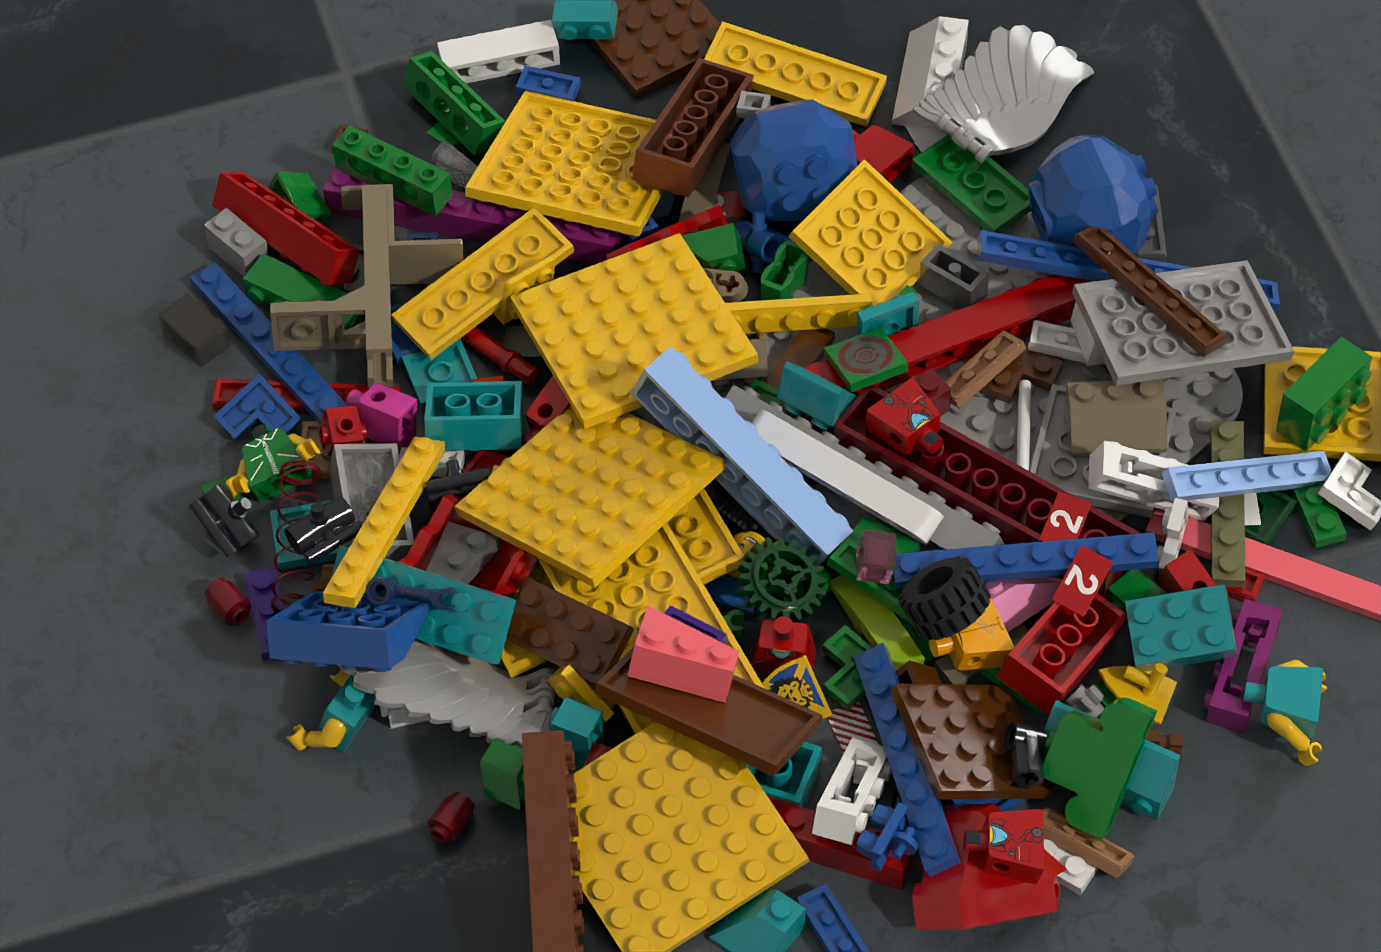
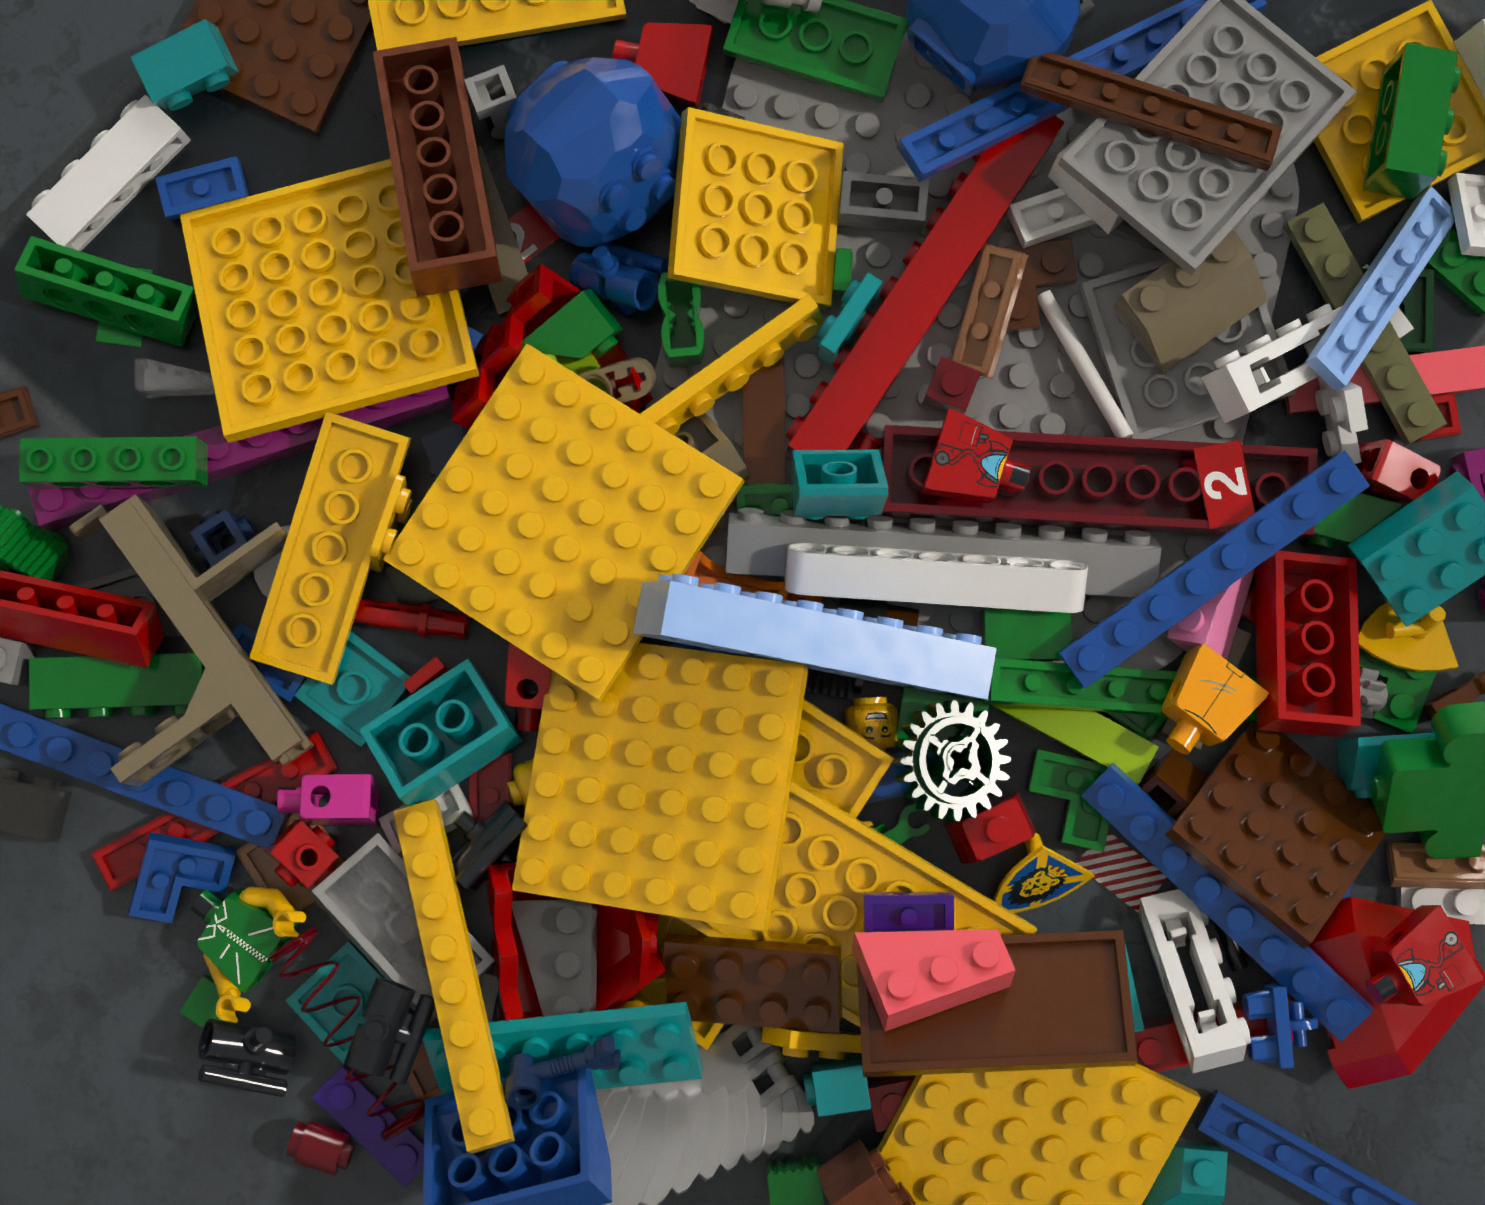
camera: 35 degrees left, 30 degrees up
tile [824,327,909,392] -> none
clear pink brick [856,530,896,584] -> none
black tyre [899,556,991,640] -> none
black piece [1003,721,1047,789] -> none
red sticker [1052,545,1114,617] -> none

